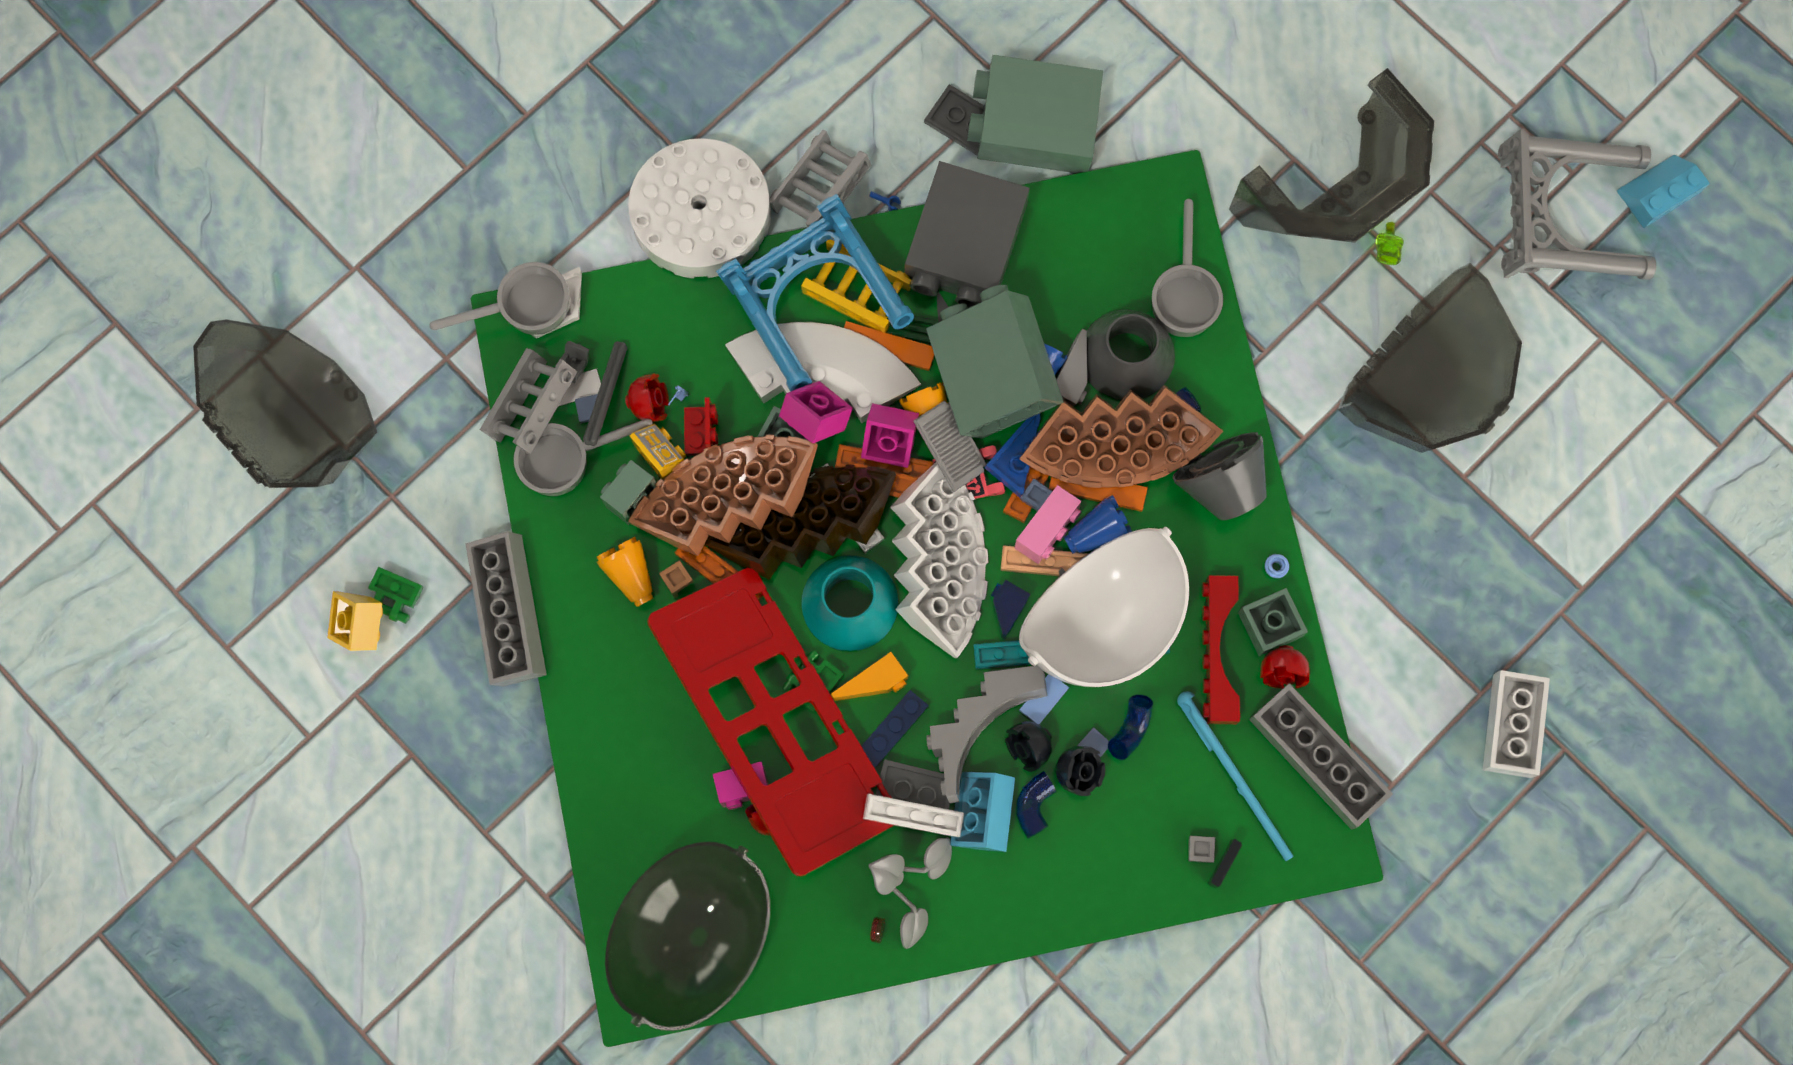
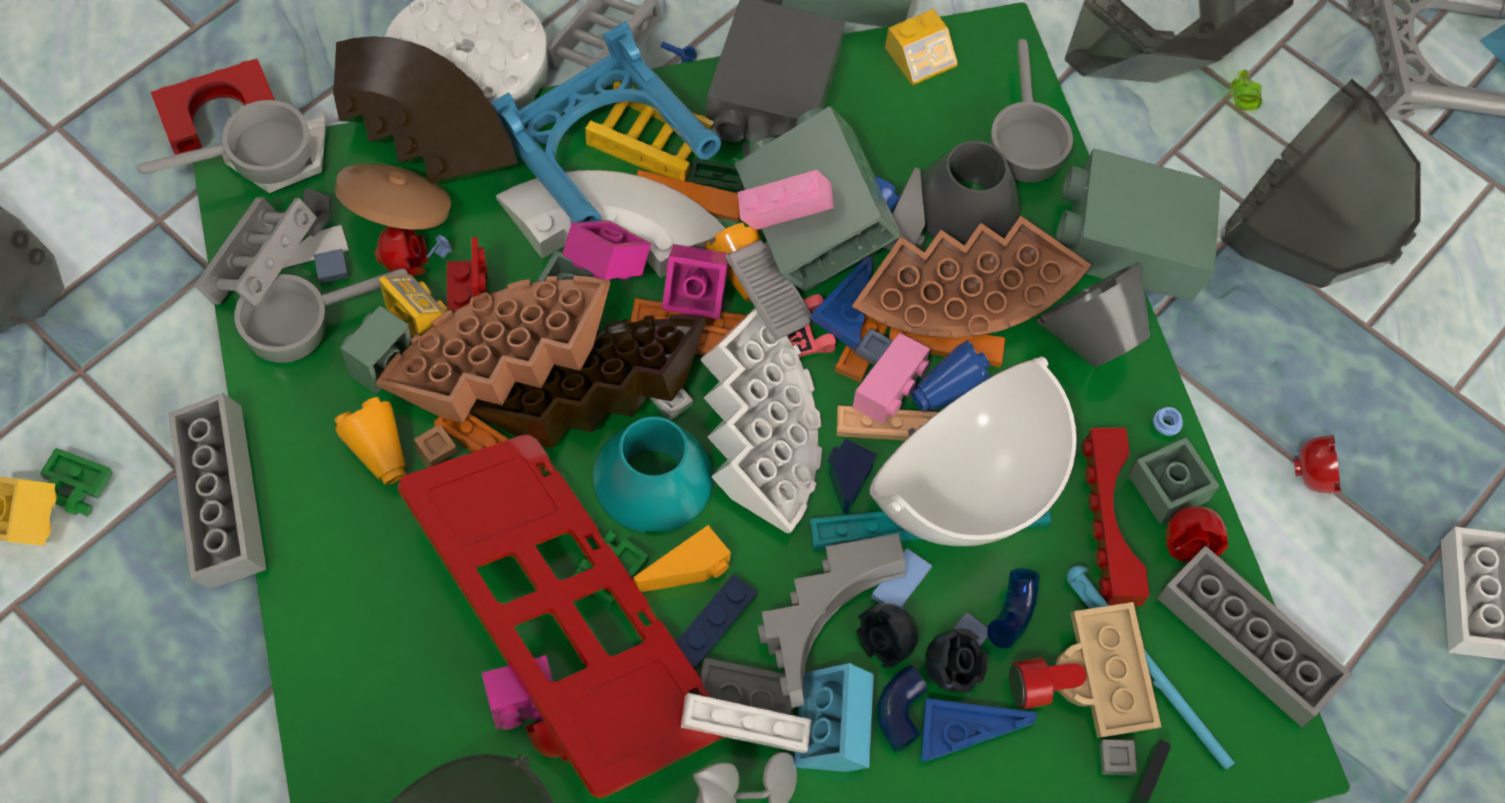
camera: 10 degrees left, 15 degrees down
dark grey axle [583,341,627,446] -> none
none -> red arch [150,58,275,155]
none -> dark brown brick [333,36,518,184]
none -> medium nougat dish [334,163,451,229]
none -> bright pink brick [738,170,834,230]
none -> yellow slope [885,9,957,86]
none -> blue wing [920,698,1037,762]
none -> tan plate [1009,602,1161,738]
none -> sand green brick [1056,148,1221,302]
none -> red cylinder [1294,435,1341,494]

